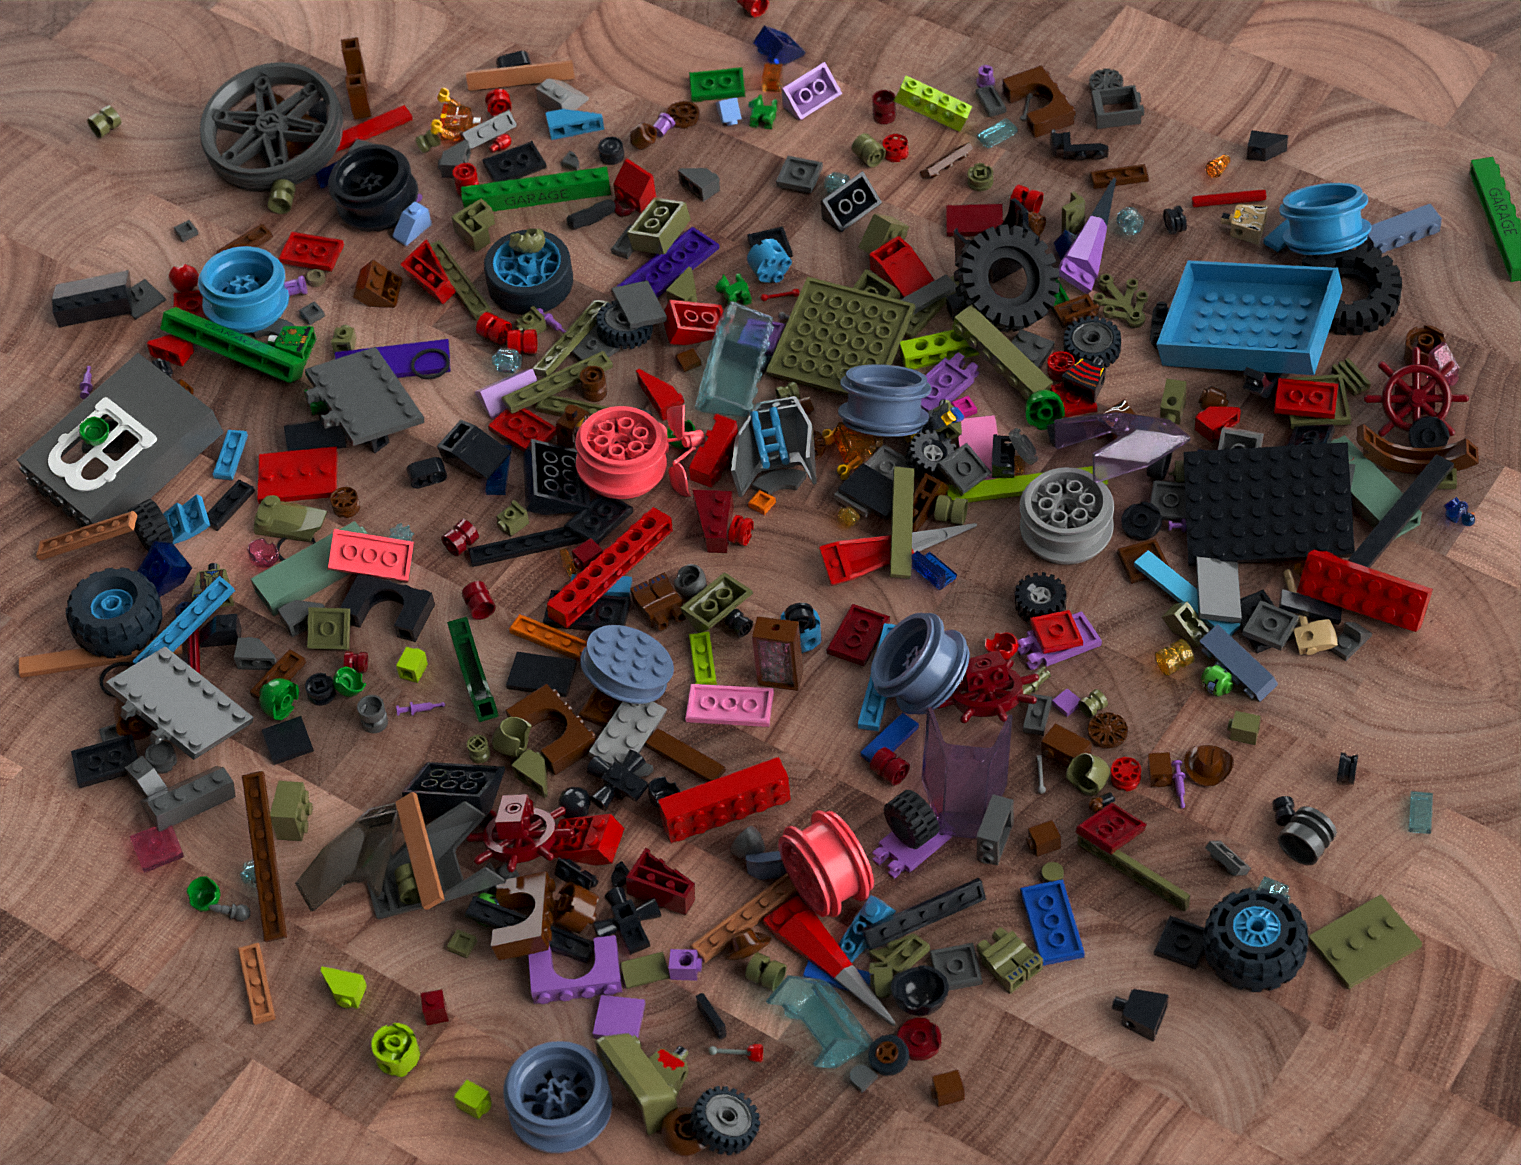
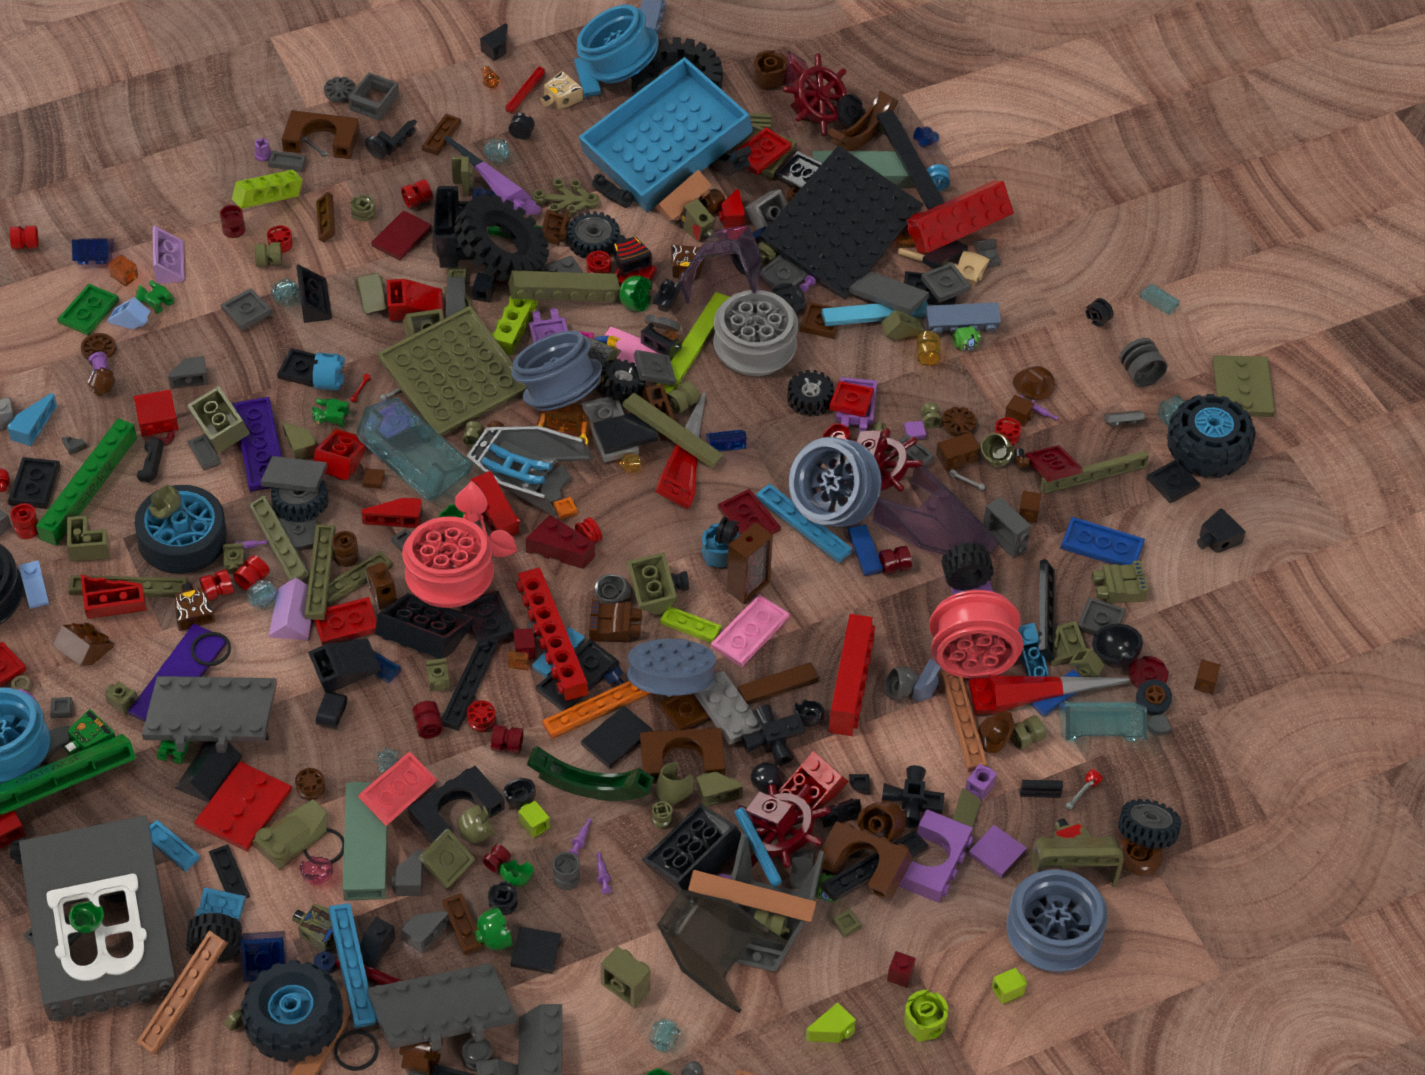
camera: 65 degrees left, 0 degrees up
reddish brown tile [242,771,287,942] -> none
black wheel [598,137,624,165] -> none
dark red wedge [626,847,695,915] -> none
clear light blue tile [977,118,1018,149] -> none
olive tile [1042,862,1064,883] -> none
olive brick [1227,711,1261,745] -> none
black wheel [1272,796,1295,826] -> none
none -> reddish brown torso [175,583,216,631]
none -> olive helmet [457,805,495,843]
none -> red wheel [467,700,496,733]
none -> black helmet [503,778,536,808]
none -> medium lavender piece [596,852,612,894]
none -> nougat slope [654,170,712,222]
none -> dark azure axle [734,807,782,887]
none -> dark azure wheel [926,164,950,191]

